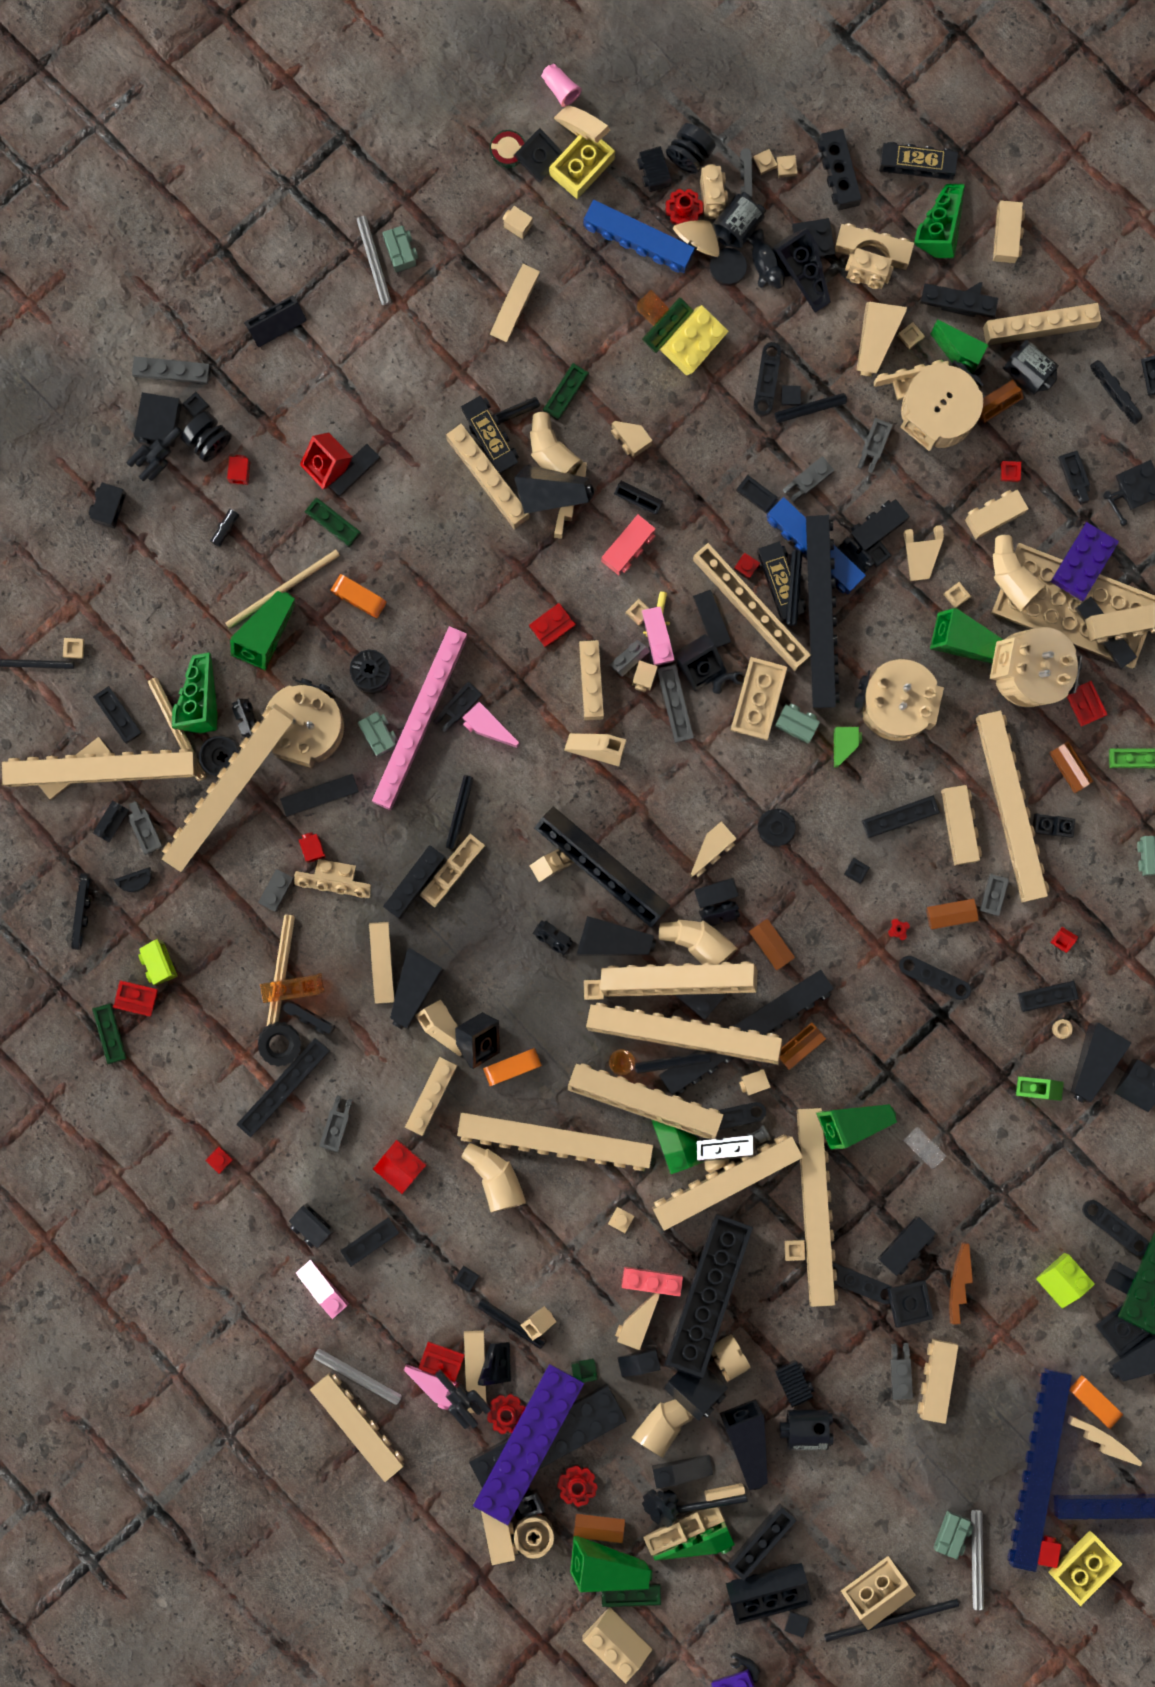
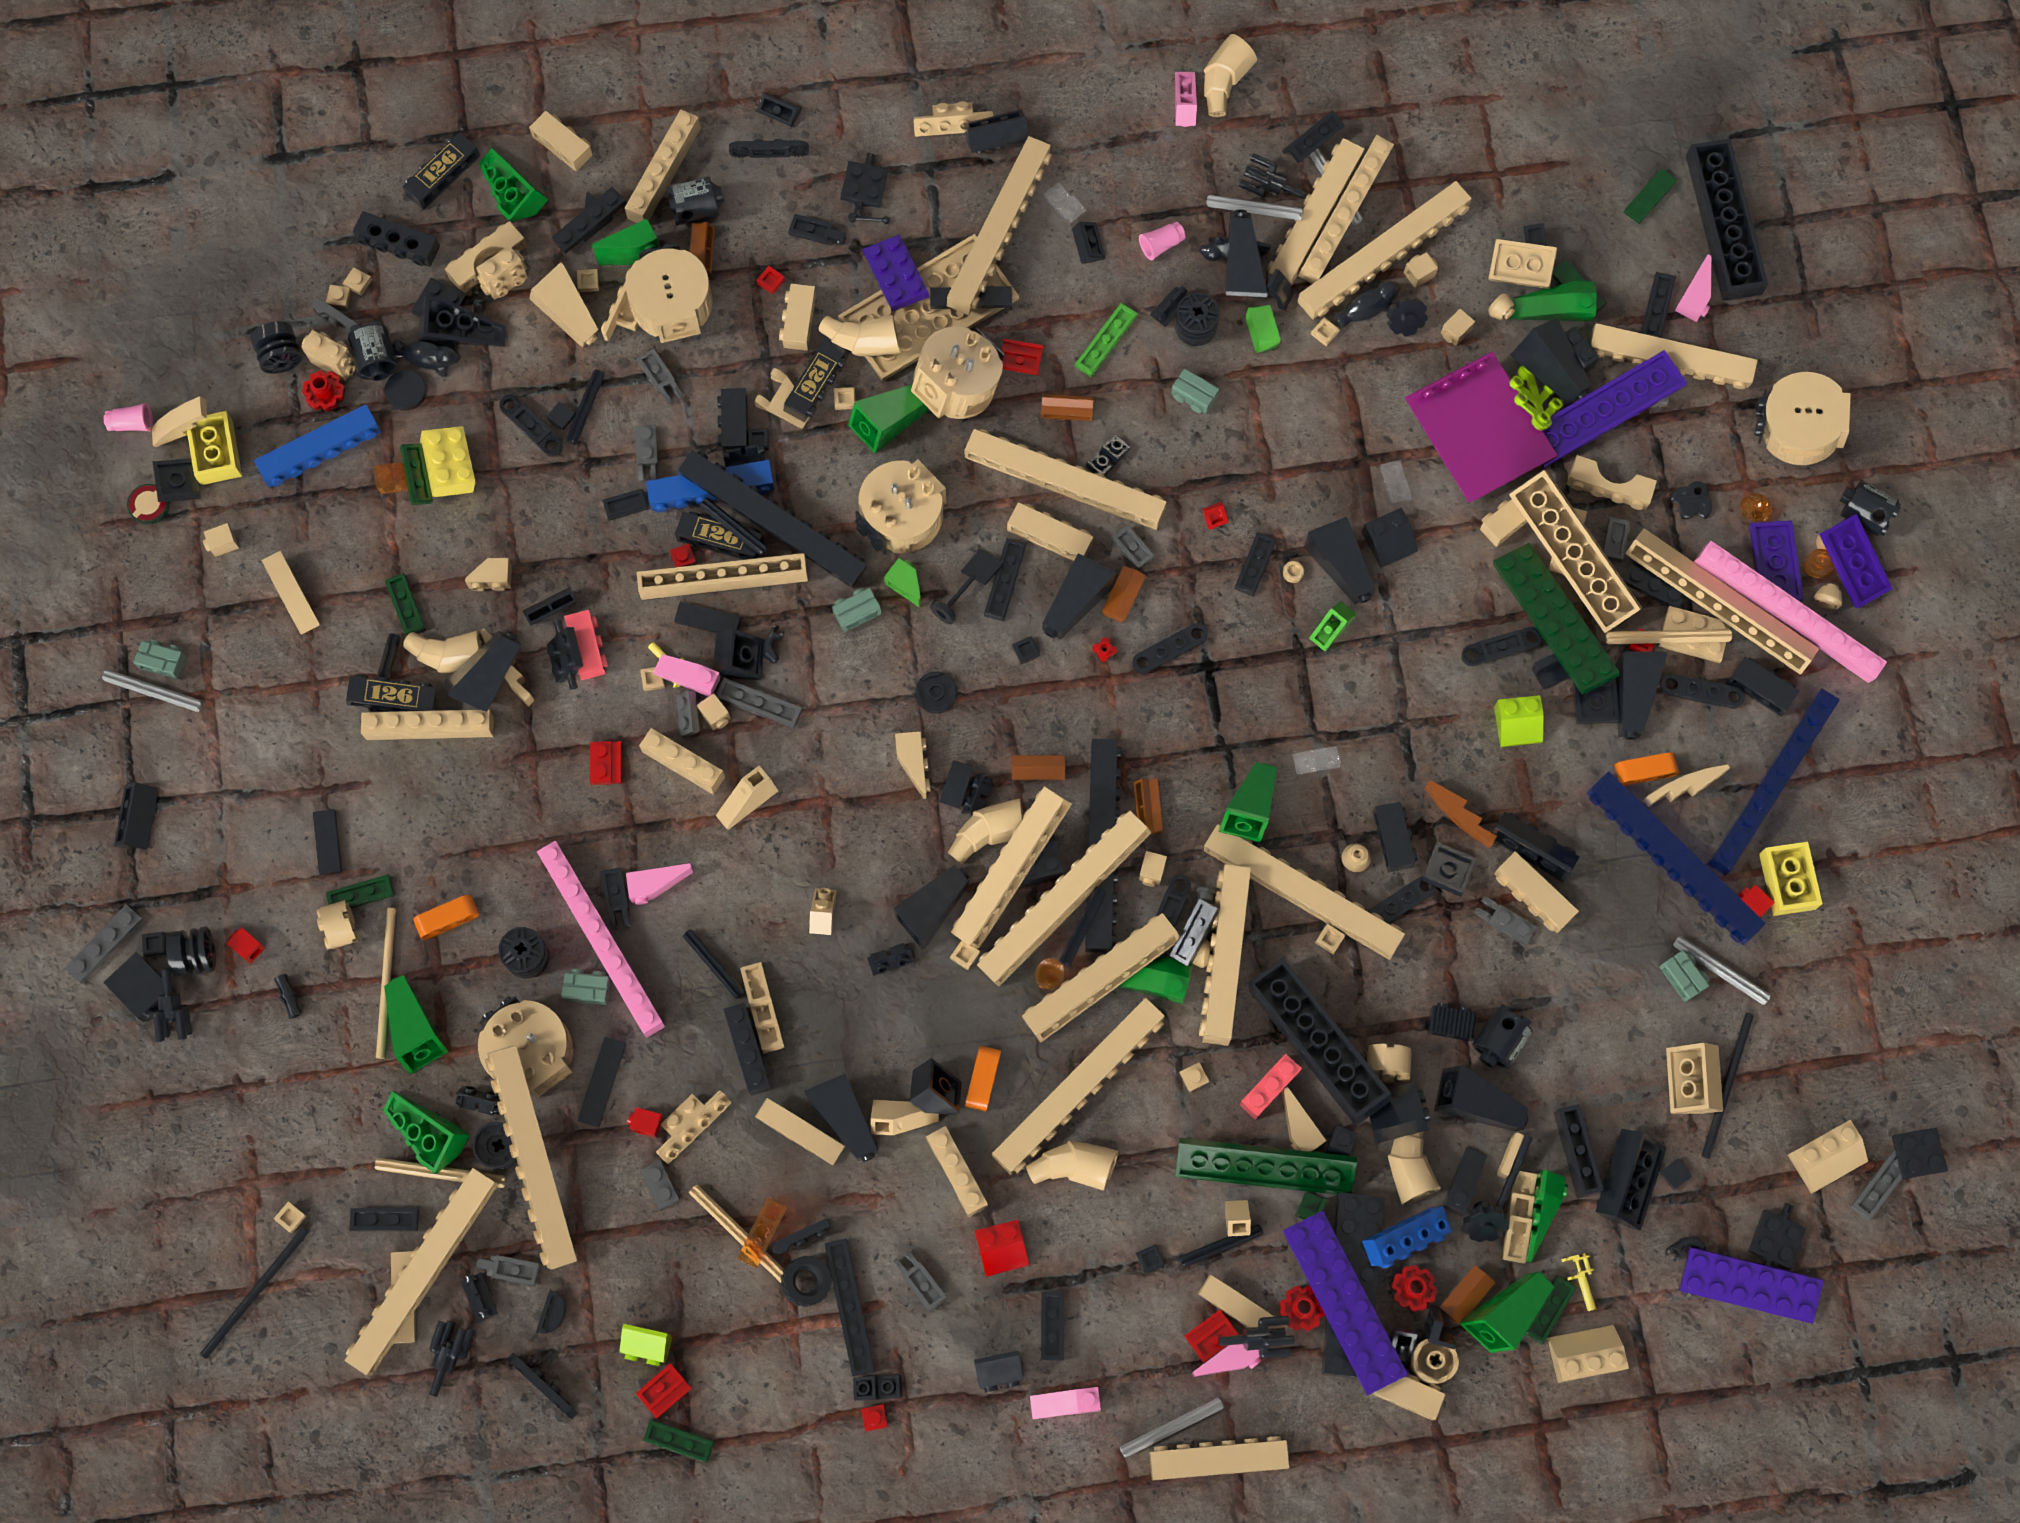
camera: 50 degrees left, 10 degrees down
black brick [89,482,127,529] -> none
red slope [300,432,352,489] -> none
black wing [478,1341,511,1386] -> none
black brick [534,806,670,928] -> none
black brick [636,146,672,192] -> none
tan brick [673,220,719,257] -> none
tan plate [730,657,787,741] -> none
none -> tan brick [317,900,359,950]
none -> black plant [429,1320,476,1397]
none -> black plate [547,620,583,690]
none -> black brick [783,338,847,423]
none -> black slope [853,1375,902,1401]
none -> black piece [930,549,1004,625]
none -> black slope [1042,553,1116,639]
none -> dark green plate [1175,1138,1357,1195]
none -> tan cone [1342,843,1371,872]
none -> blue brick [1362,1206,1452,1268]
none -> black panel [1424,1304,1456,1349]
none -> black slope [1492,812,1580,883]
none -> light yellow piece [1561,1253,1596,1311]

